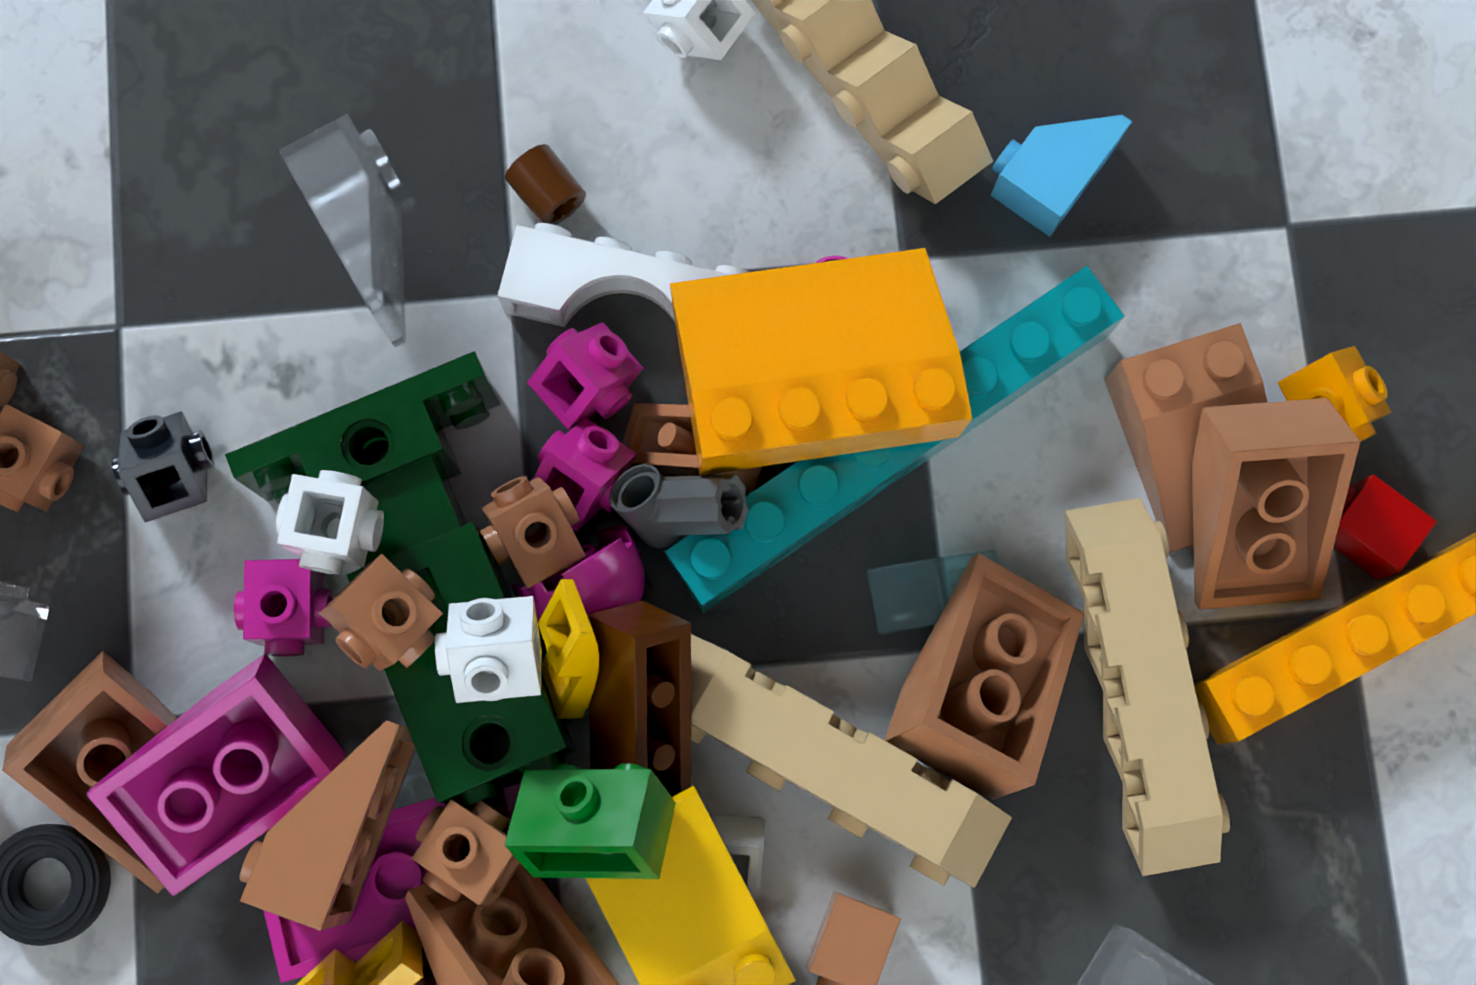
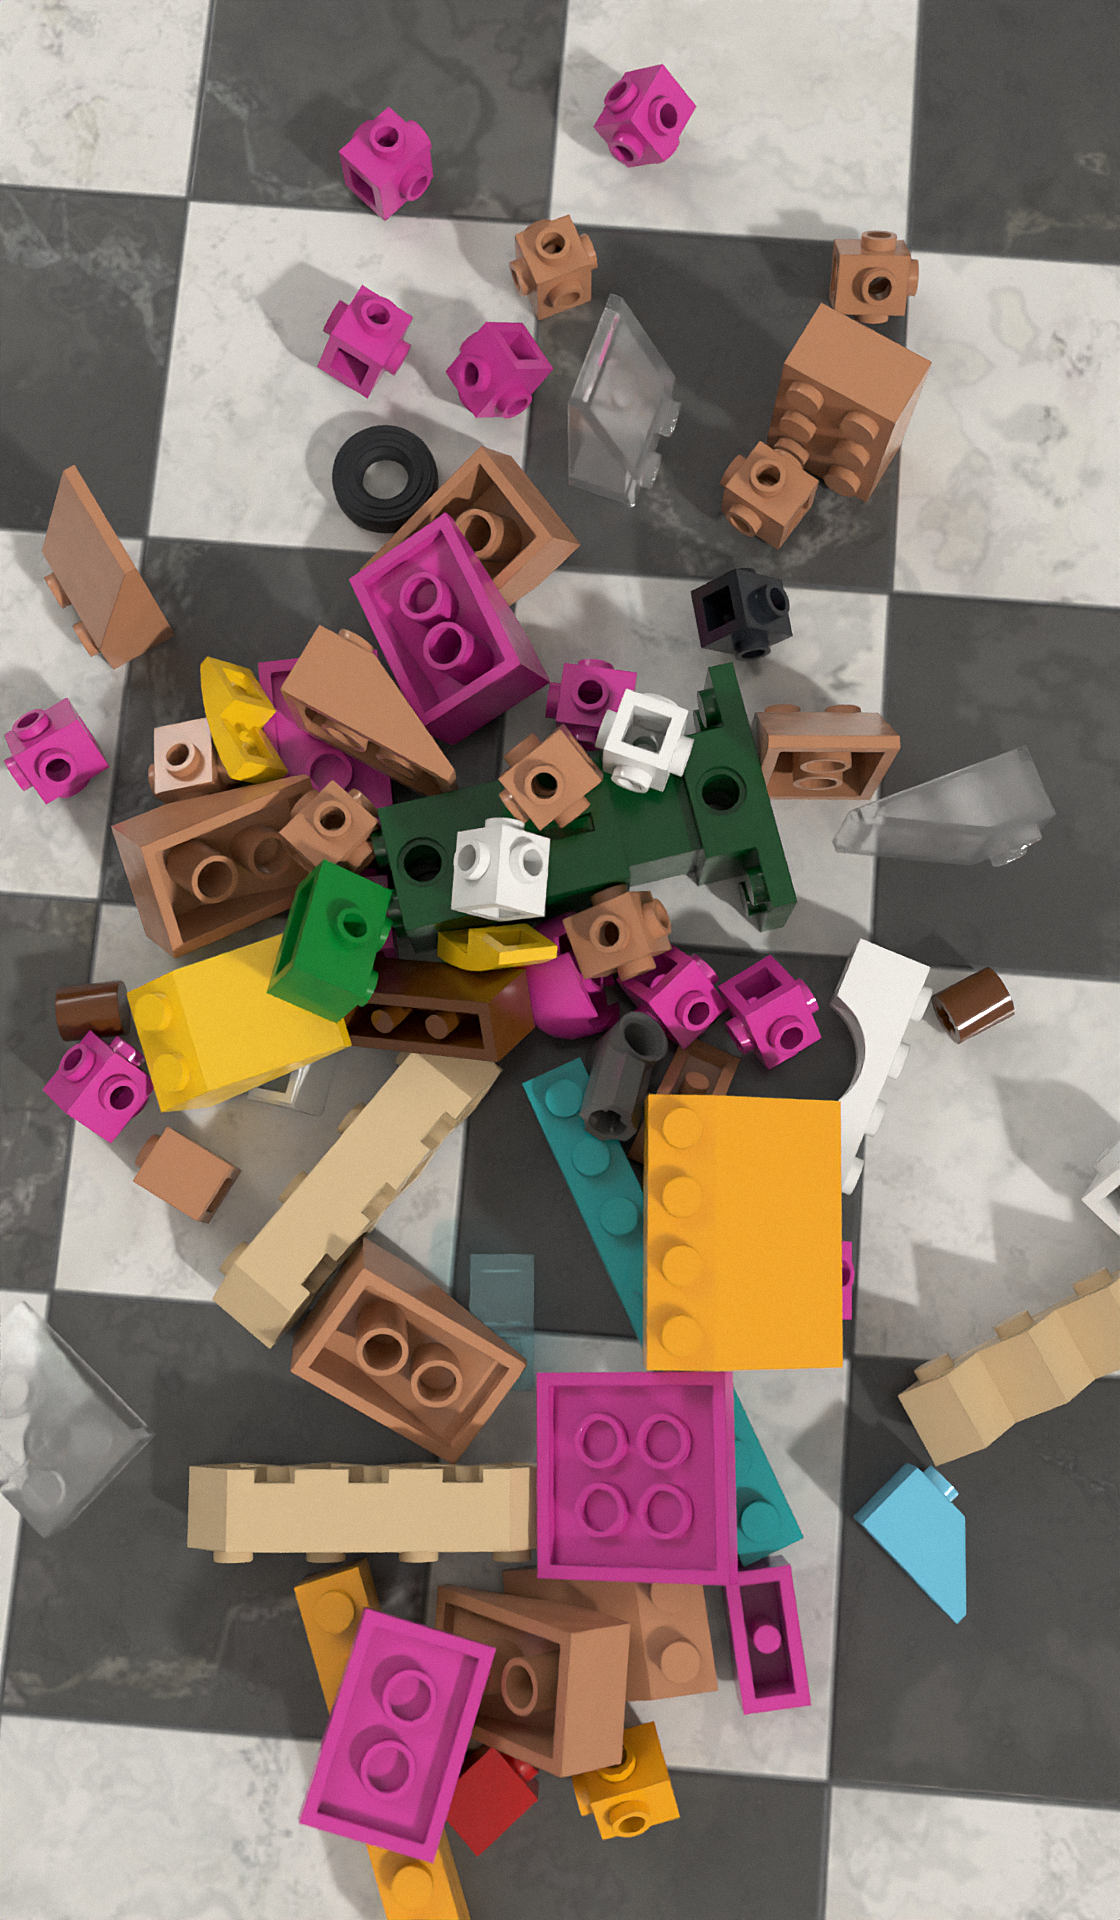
camera: 105 degrees right, 0 degrees up
none -> dark pink plate [298,1606,496,1863]
none -> dark pink plate [537,1371,738,1586]
none -> dark pink brick [721,1555,811,1715]
none -> nougat slope [750,704,900,800]

